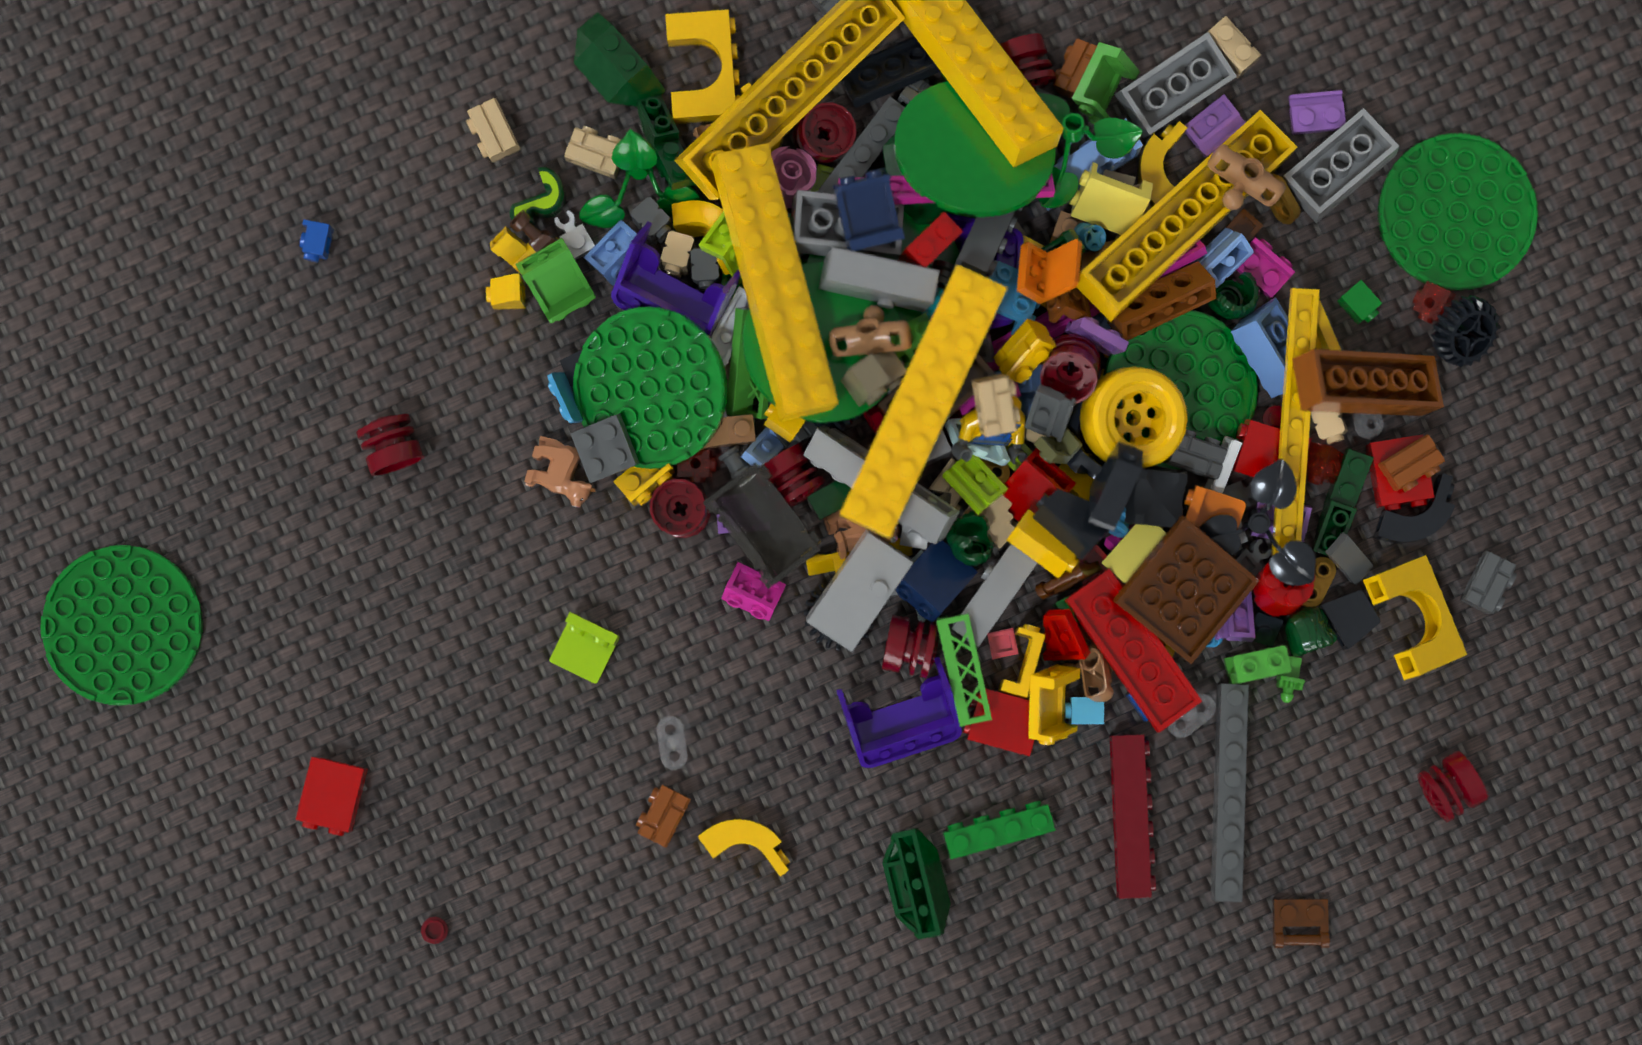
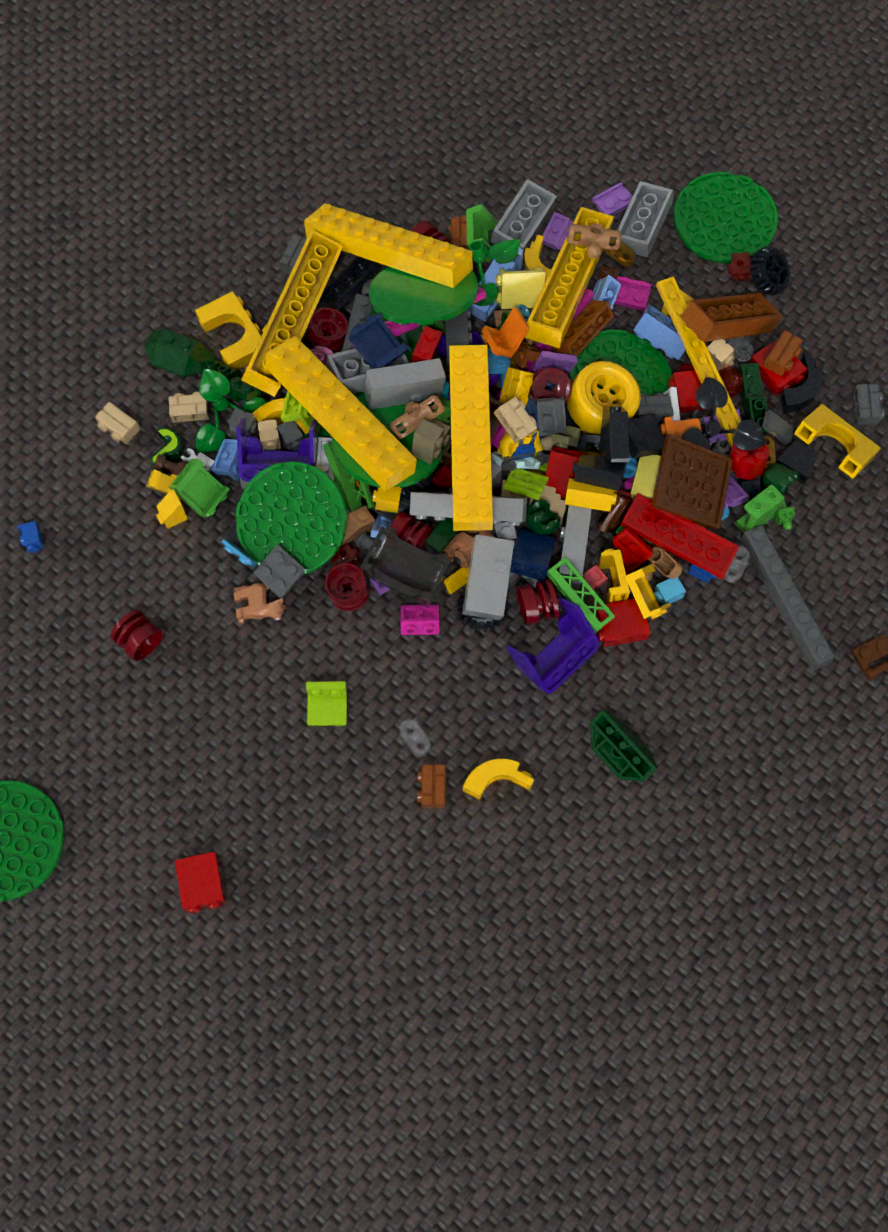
camera: 25 degrees left, 15 degrees down
dark red plate [421,917,448,944] -> none
yellow bracket [613,463,675,507] -> none
green brick [942,800,1055,859] -> none
dark red brick [1109,735,1156,899] -> none
tan brick [1208,16,1261,79] -> none
dark green hair [1208,272,1260,319] -> none
green brick [1337,280,1382,325] -> none

